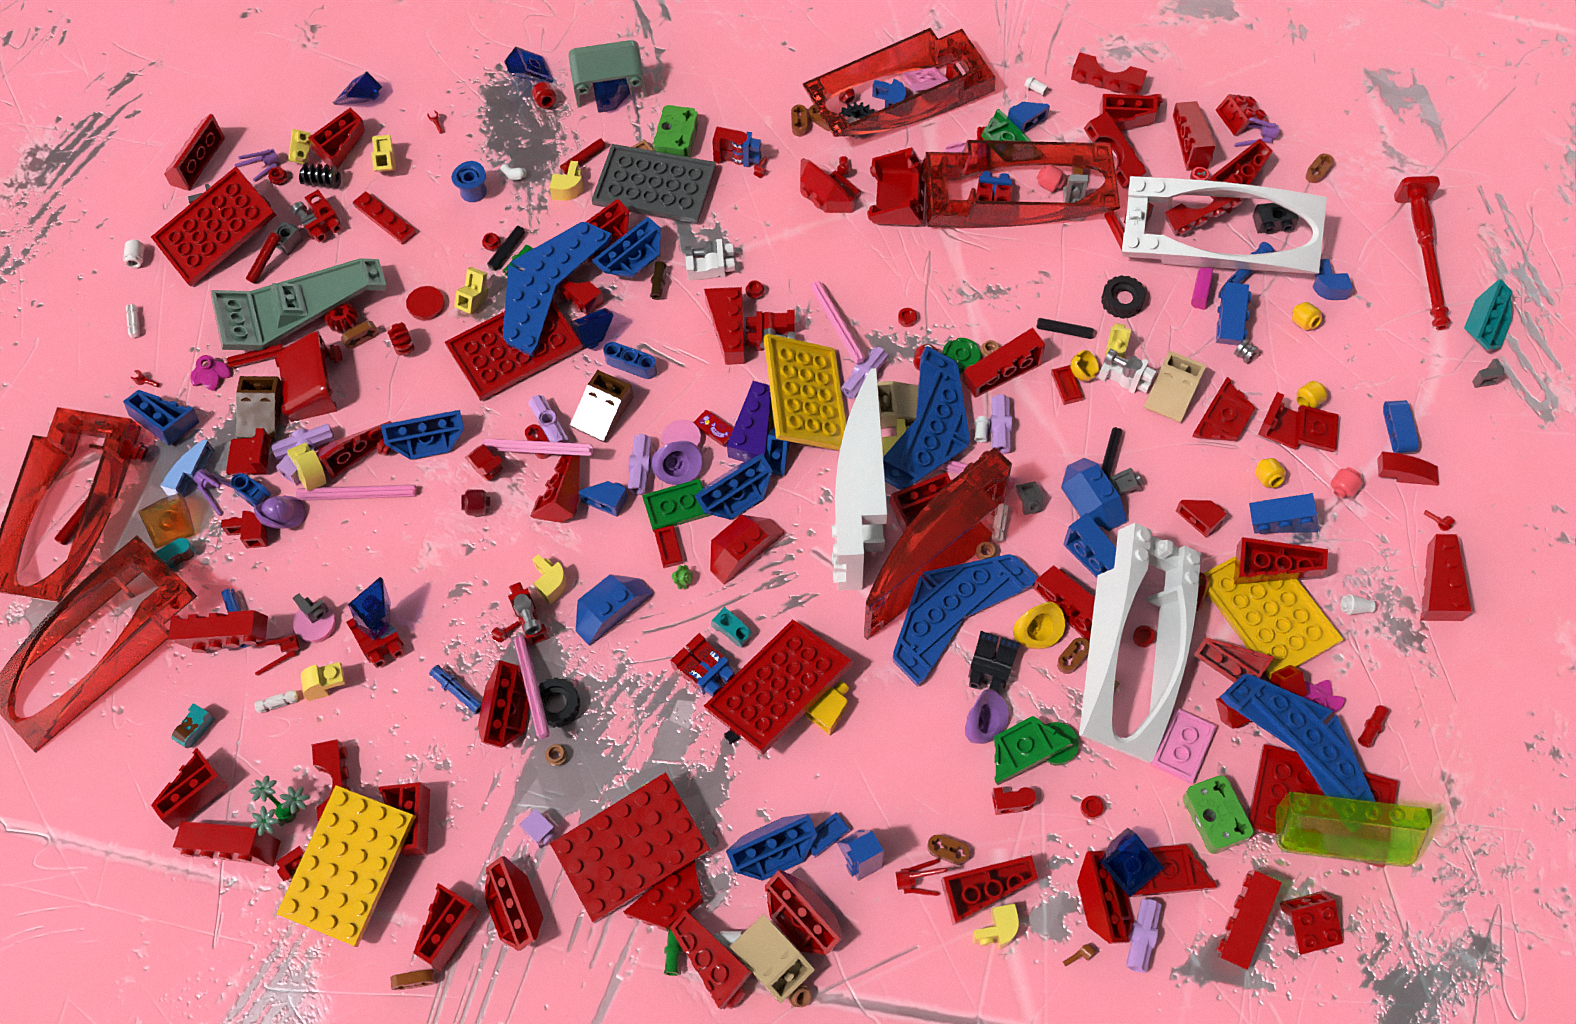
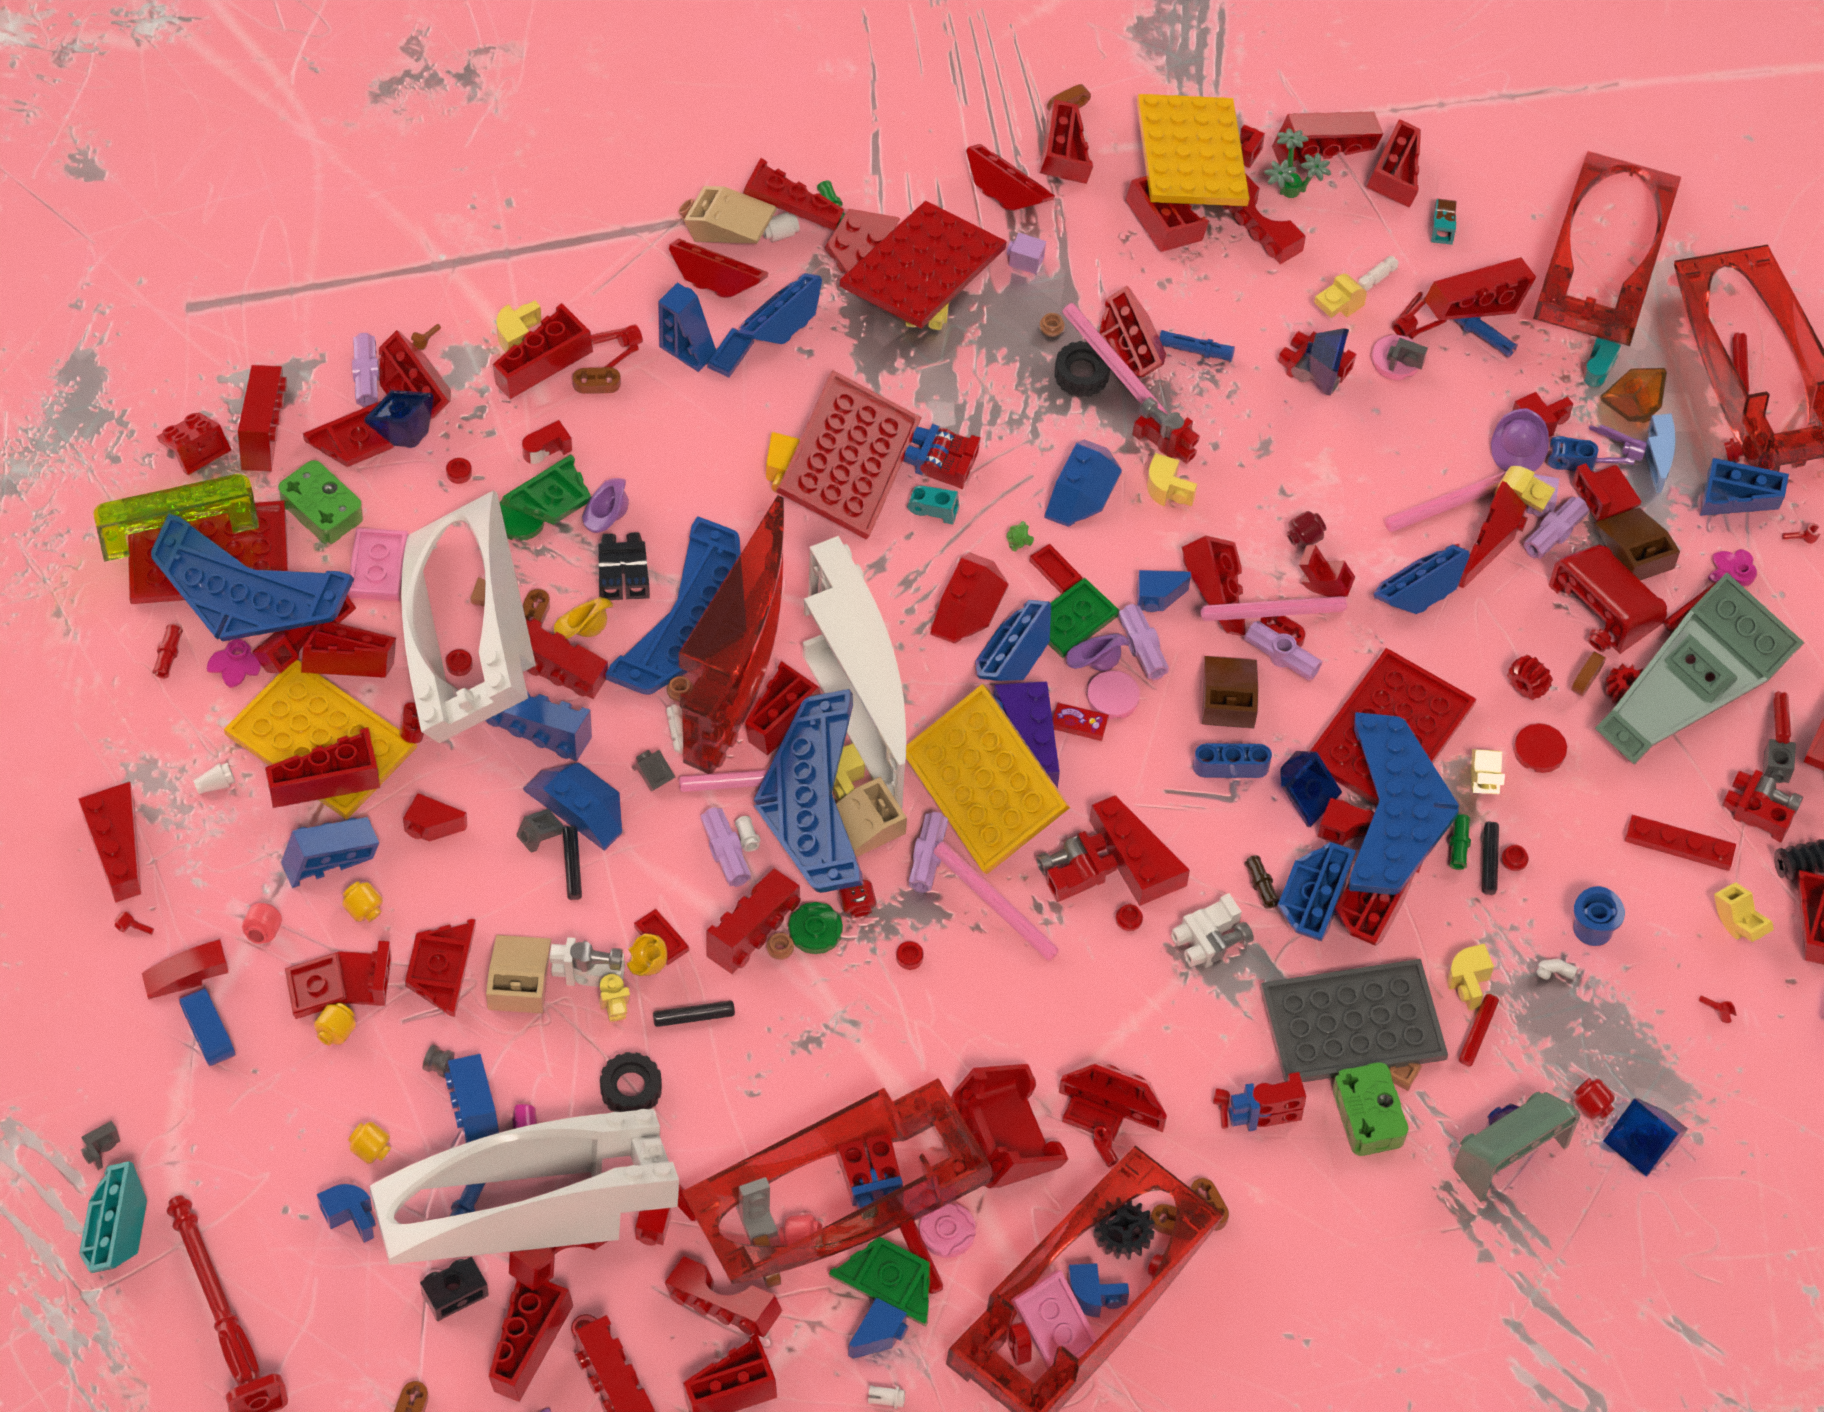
camera: 150 degrees right, 5 degrees down
red hand [491,621,520,642] -> none

